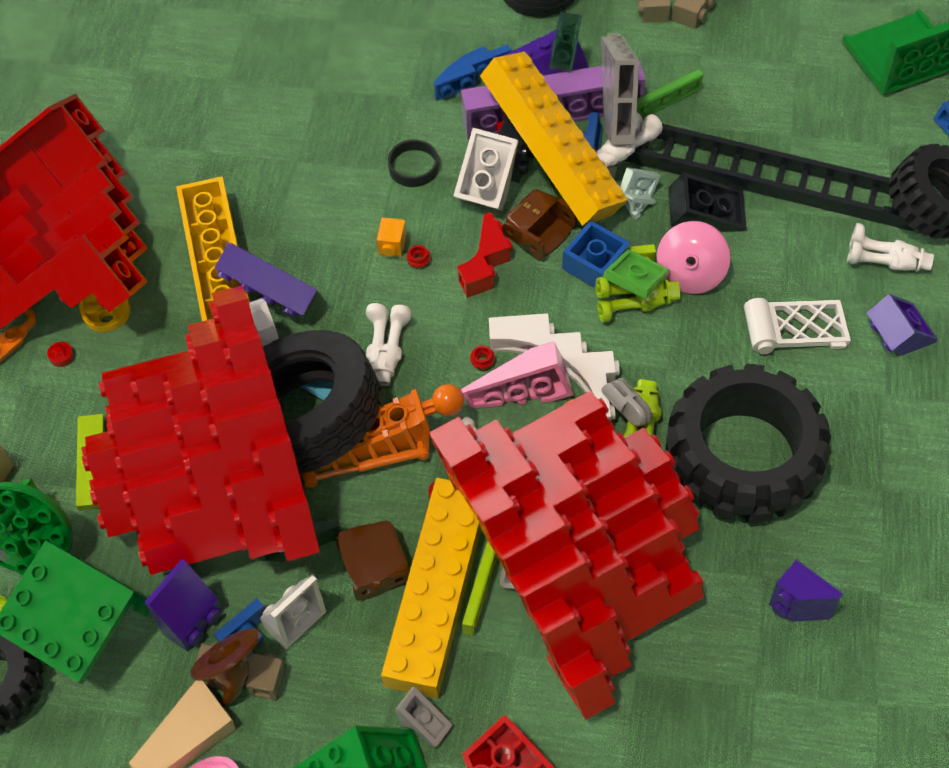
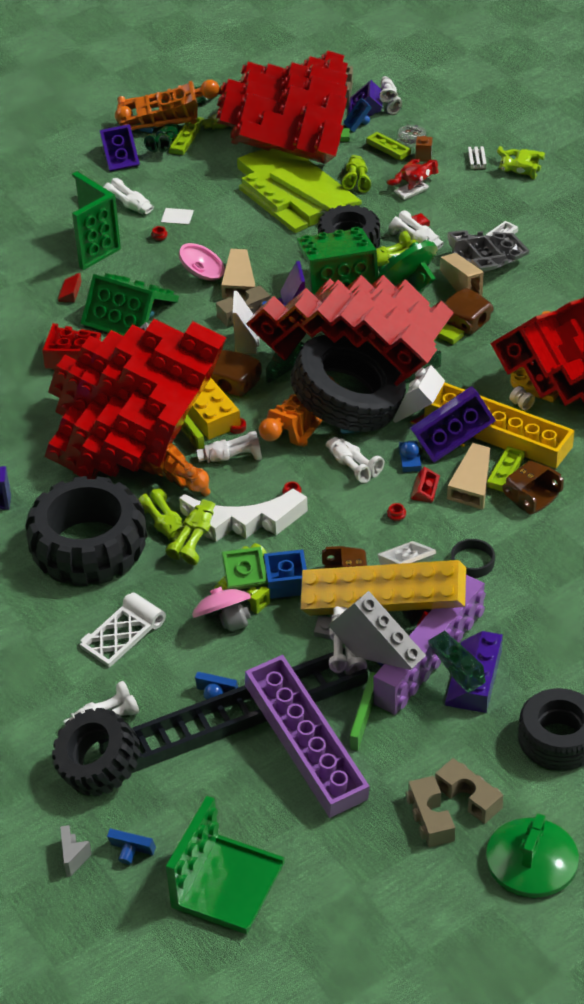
camera: 135 degrees right, 15 degrees down
reddish brown piece [190,628,260,708] -> none
light orange brick [376,217,407,257] -> none
blue slope [433,44,512,101] -> none
red arch [457,212,513,298] -> none
bright pink wedge [461,341,574,409] -> none
light grey arm [601,377,652,426] -> none
light aqua slope [621,168,661,220] -> none
black slope [668,172,747,232] -> none
slope [867,294,938,355] -> none
none -> lime piece [165,499,216,565]
none -> blue tile [195,672,238,700]
none -> medium lavender brick [245,655,370,818]
none -> blue tile [399,441,421,472]
none -> red slope [410,466,440,503]
none -> reddish brown piece [445,288,494,335]
none -> tan slope [447,443,490,510]
none -> lime plate [487,446,525,492]
none -> reddish brown piece [502,461,564,515]
none -> white wheel [509,386,535,411]

